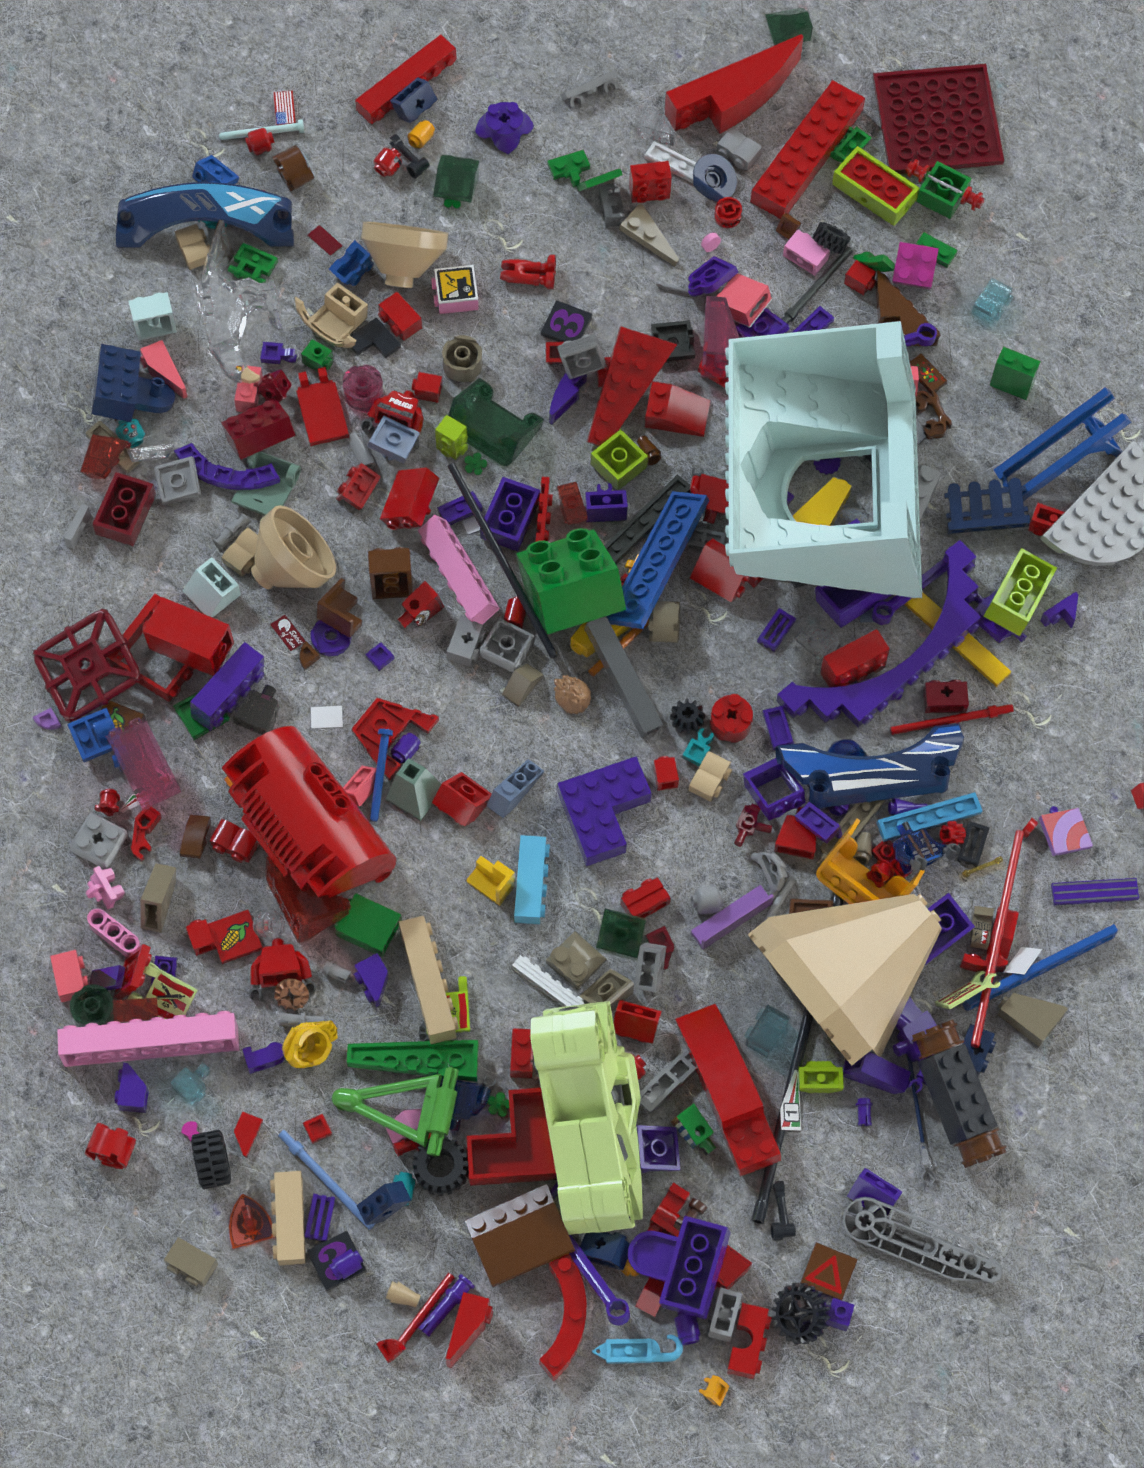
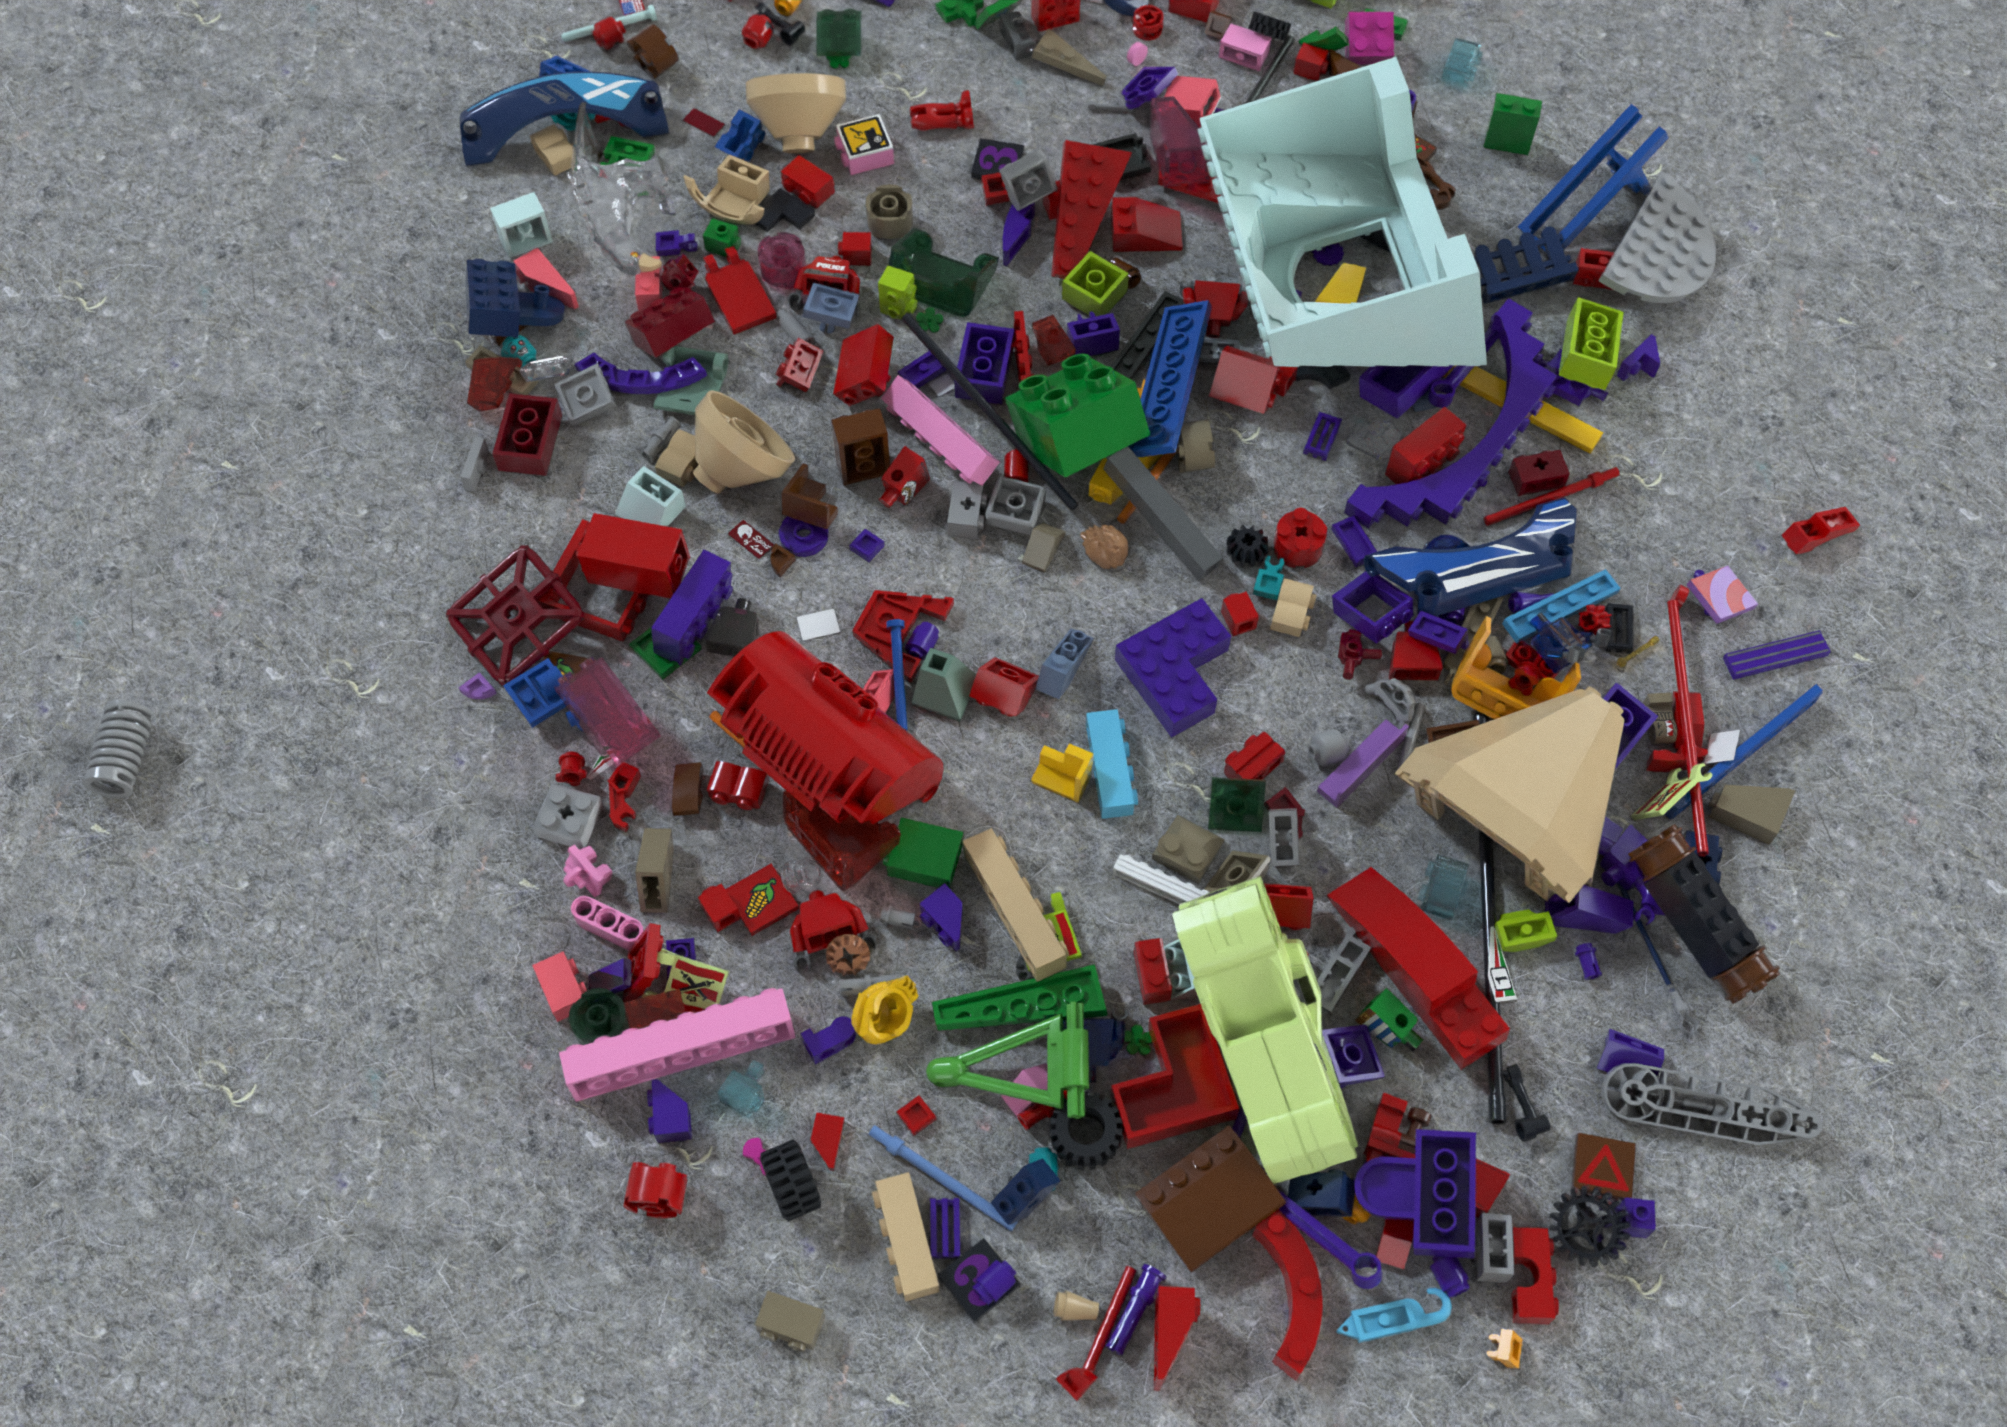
camera: 10 degrees left, 5 degrees down
clear red shield [229,1194,275,1249] -> none

